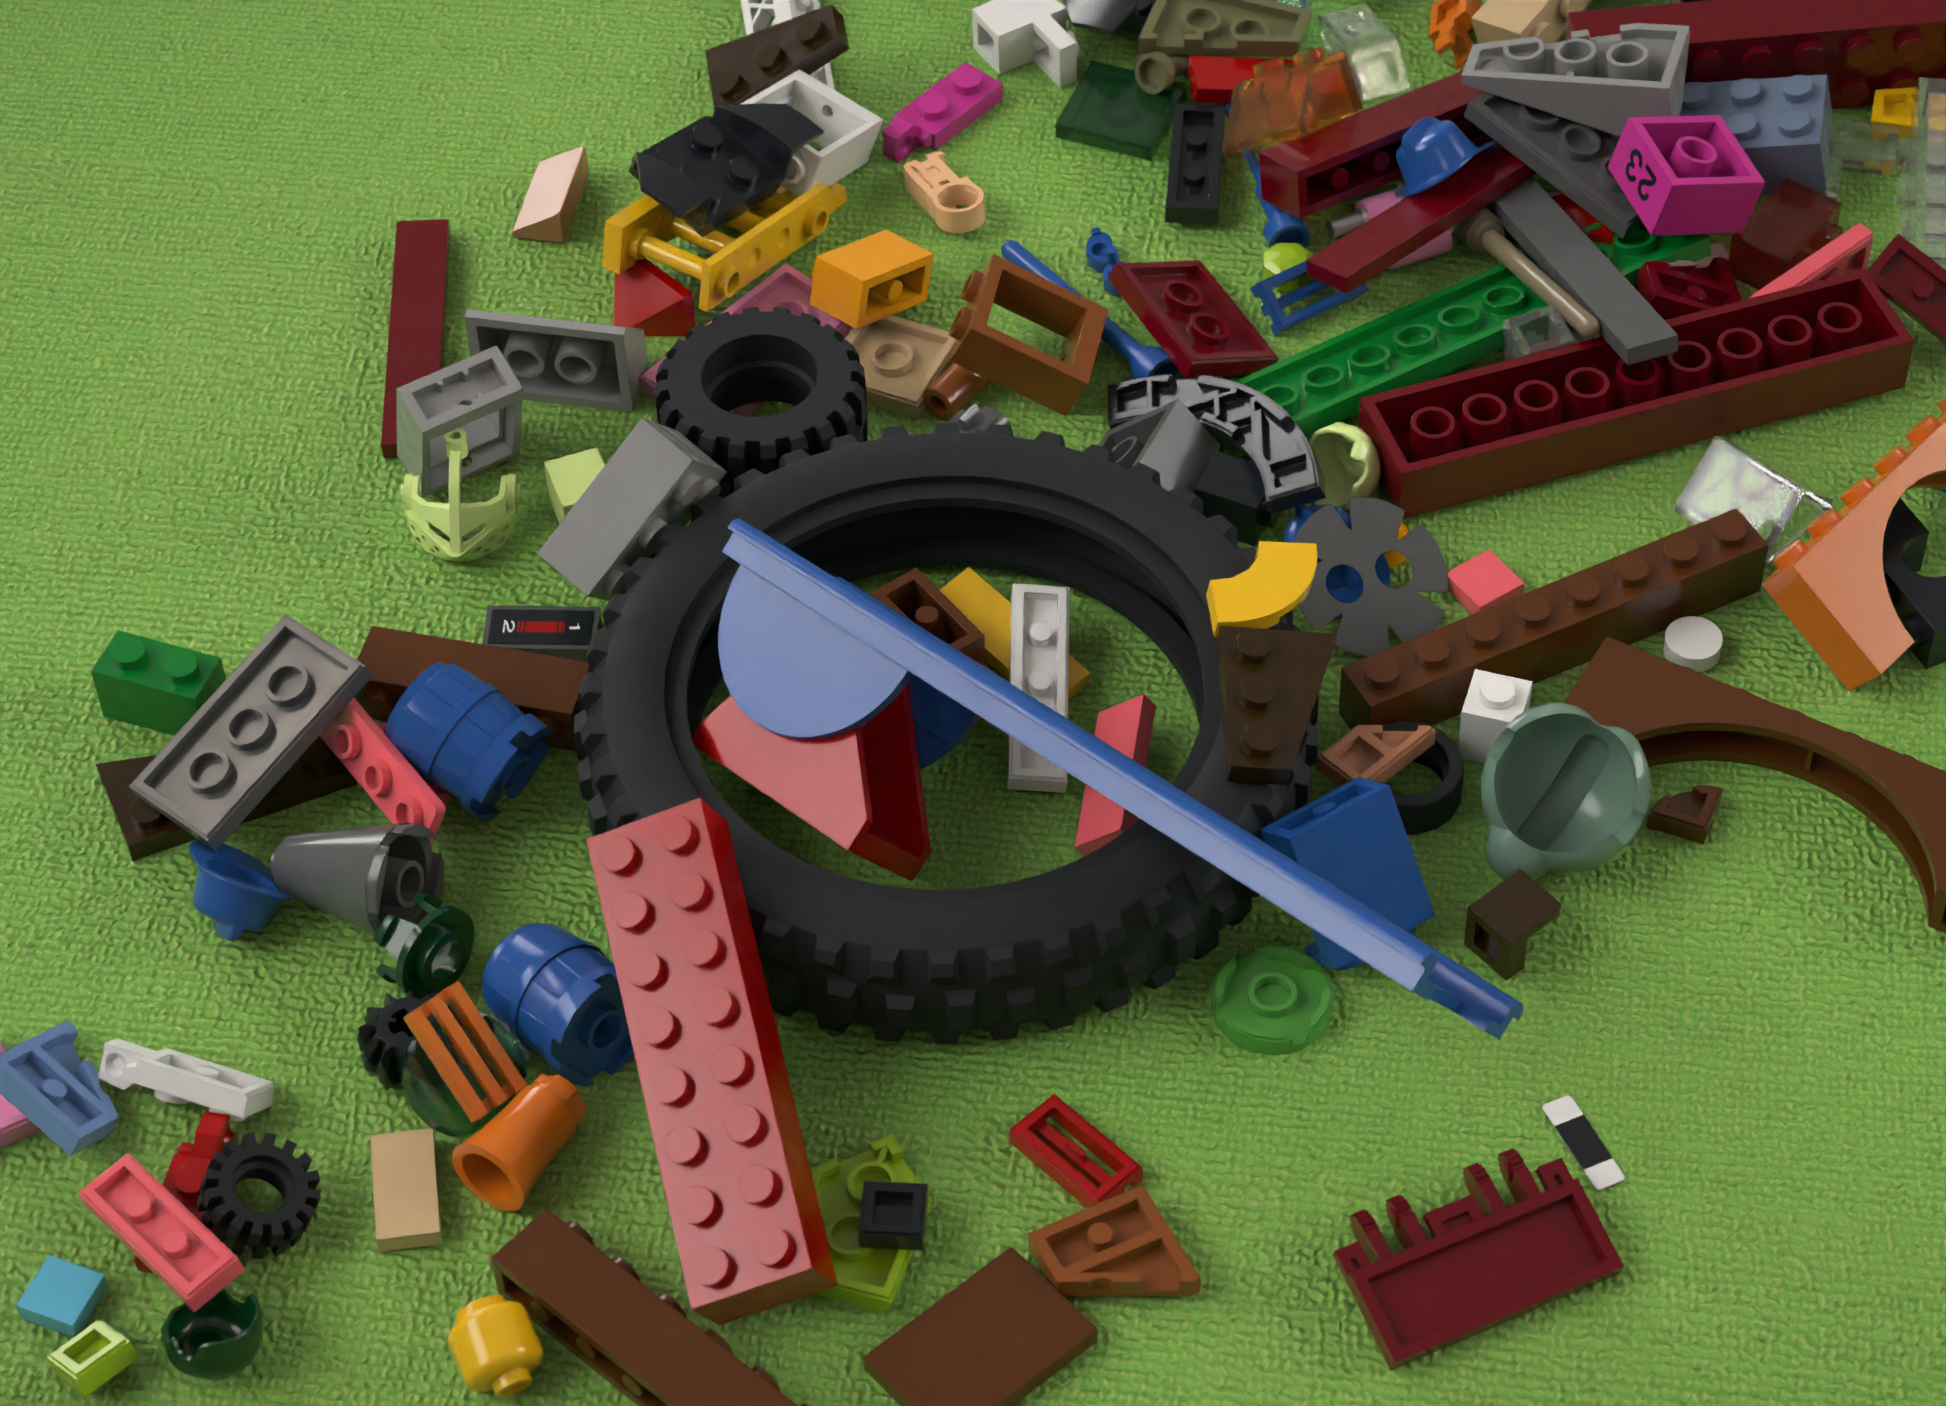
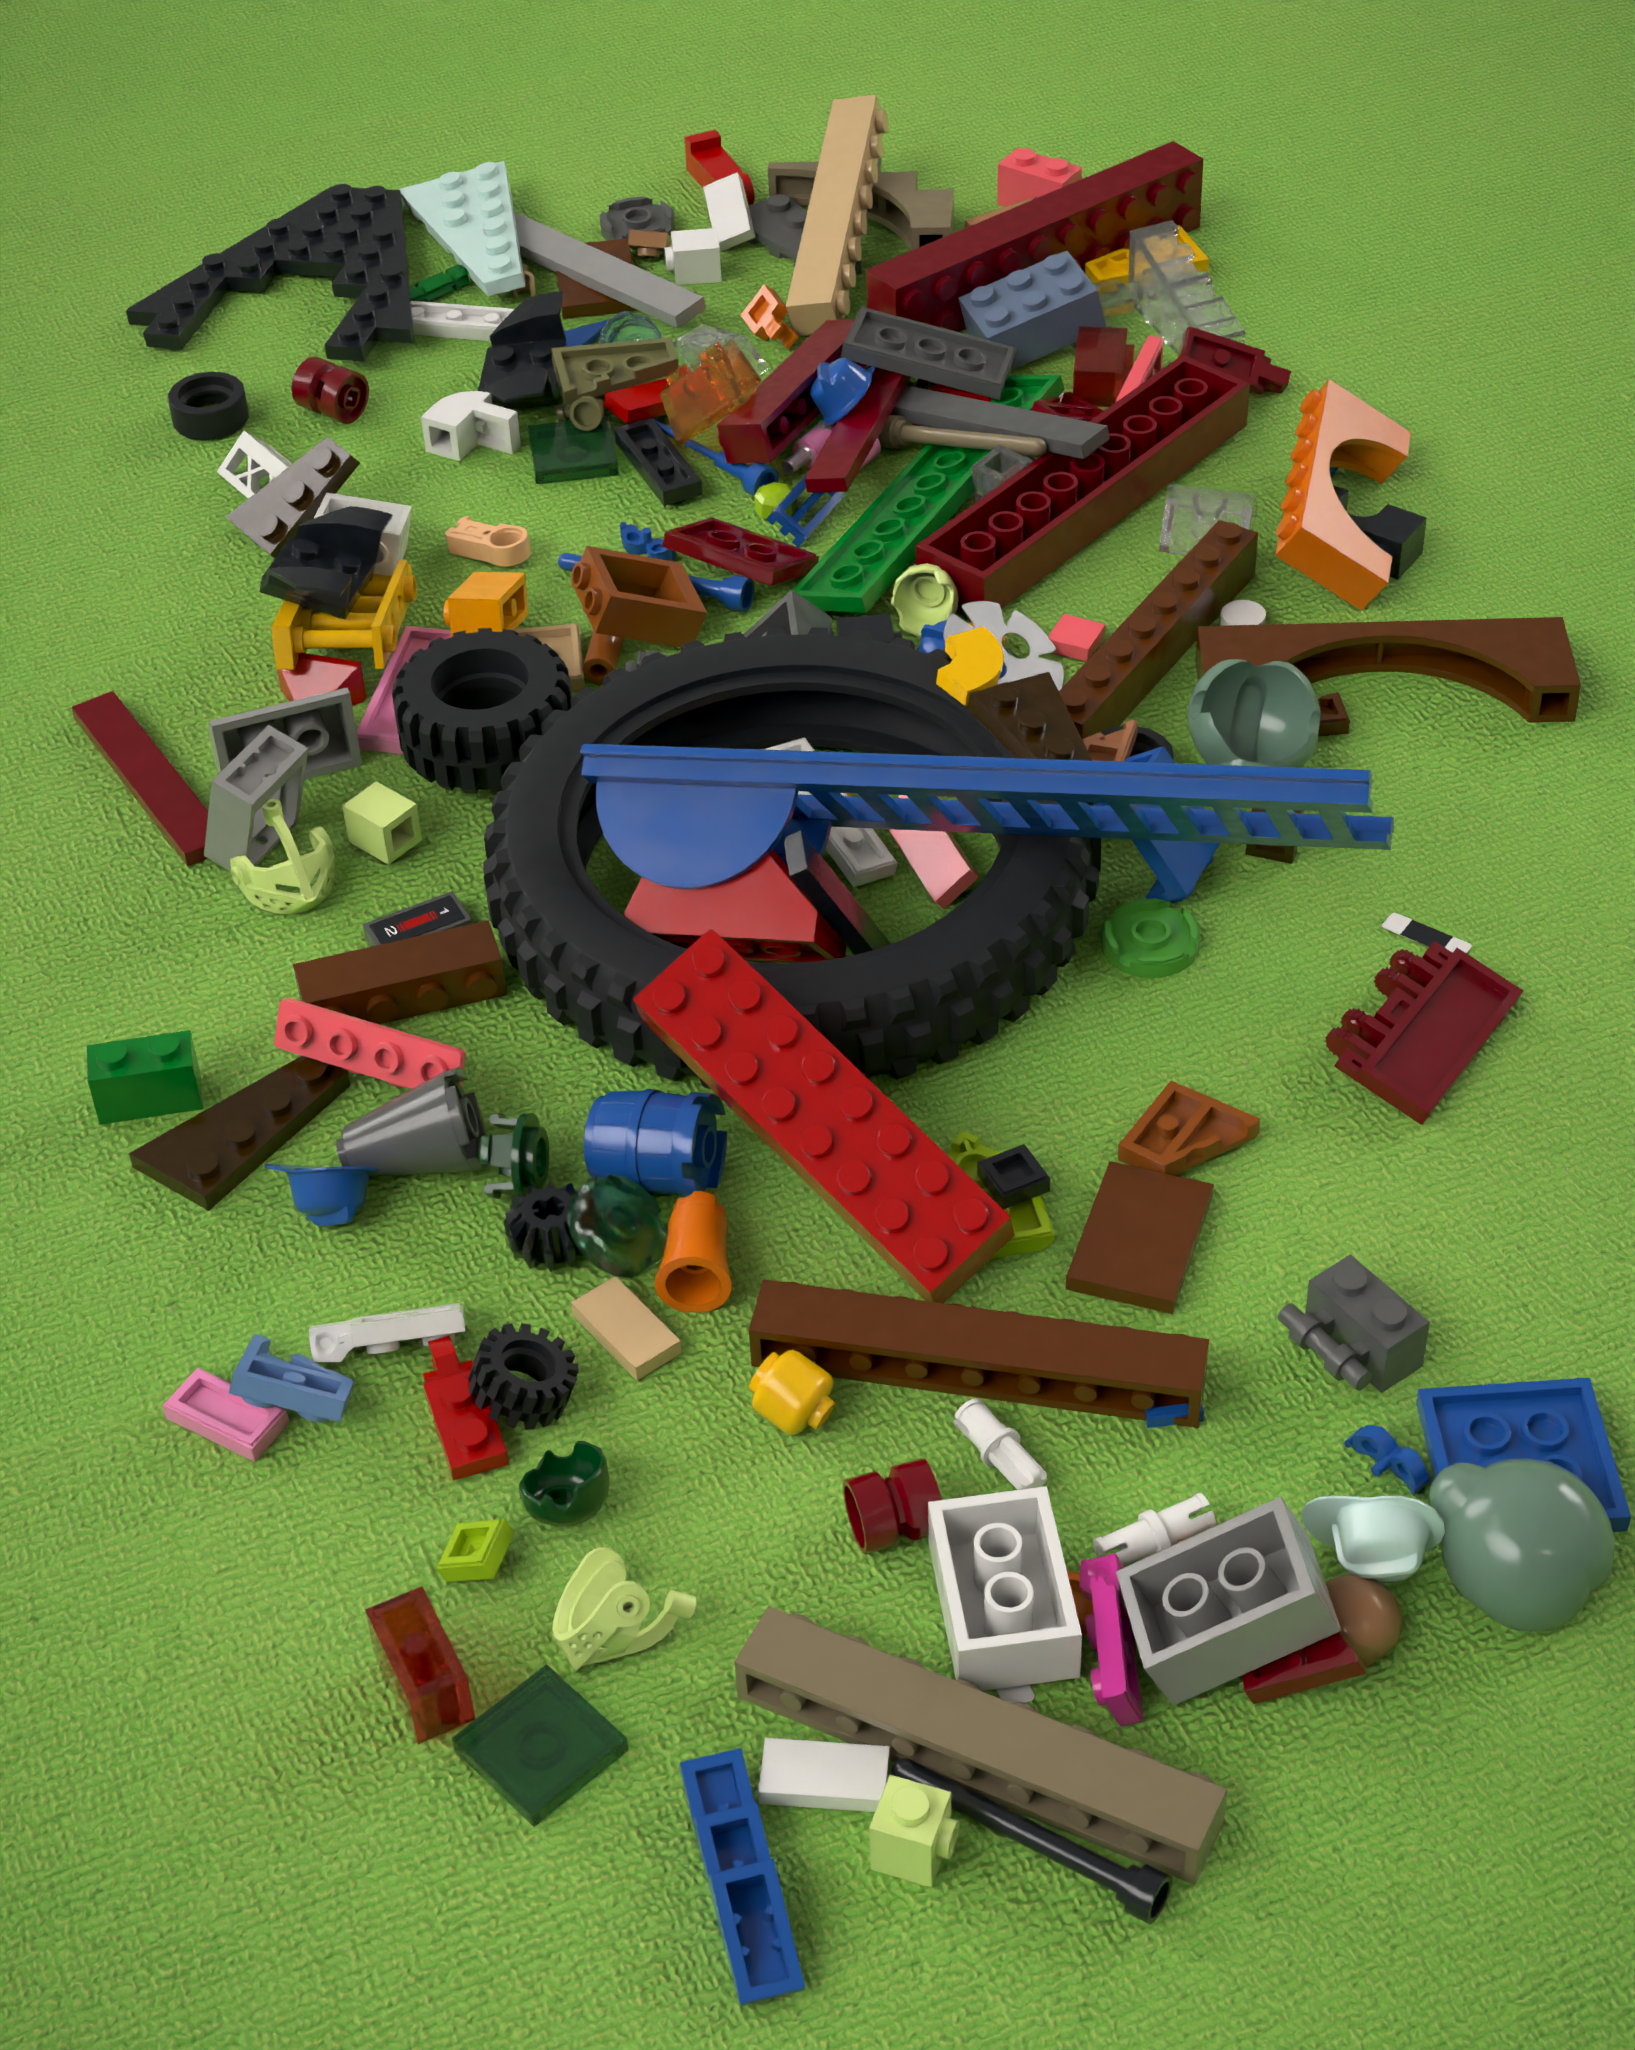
camera: 30 degrees left, 5 degrees down
medium azure tile [16,1255,109,1337] -> none
coral tile [78,1153,245,1312] -> none
dark grey tile [129,614,373,851] -> none
blue piece [385,662,553,823] -> none
orange tile [403,981,528,1122] -> none
slope [512,147,589,243] -> none
light grey brick [537,418,727,601] -> none
dark pink hinge [882,62,1003,163] -> none
red tile [1009,1094,1143,1208] -> none
black tile [1108,375,1327,513] -> none
white brick [1458,669,1533,763] -> none
light grey wedge [1461,23,1690,136] -> none
dark pink brick [1607,115,1766,236] -> none
none -> black tile [784,830,891,955]

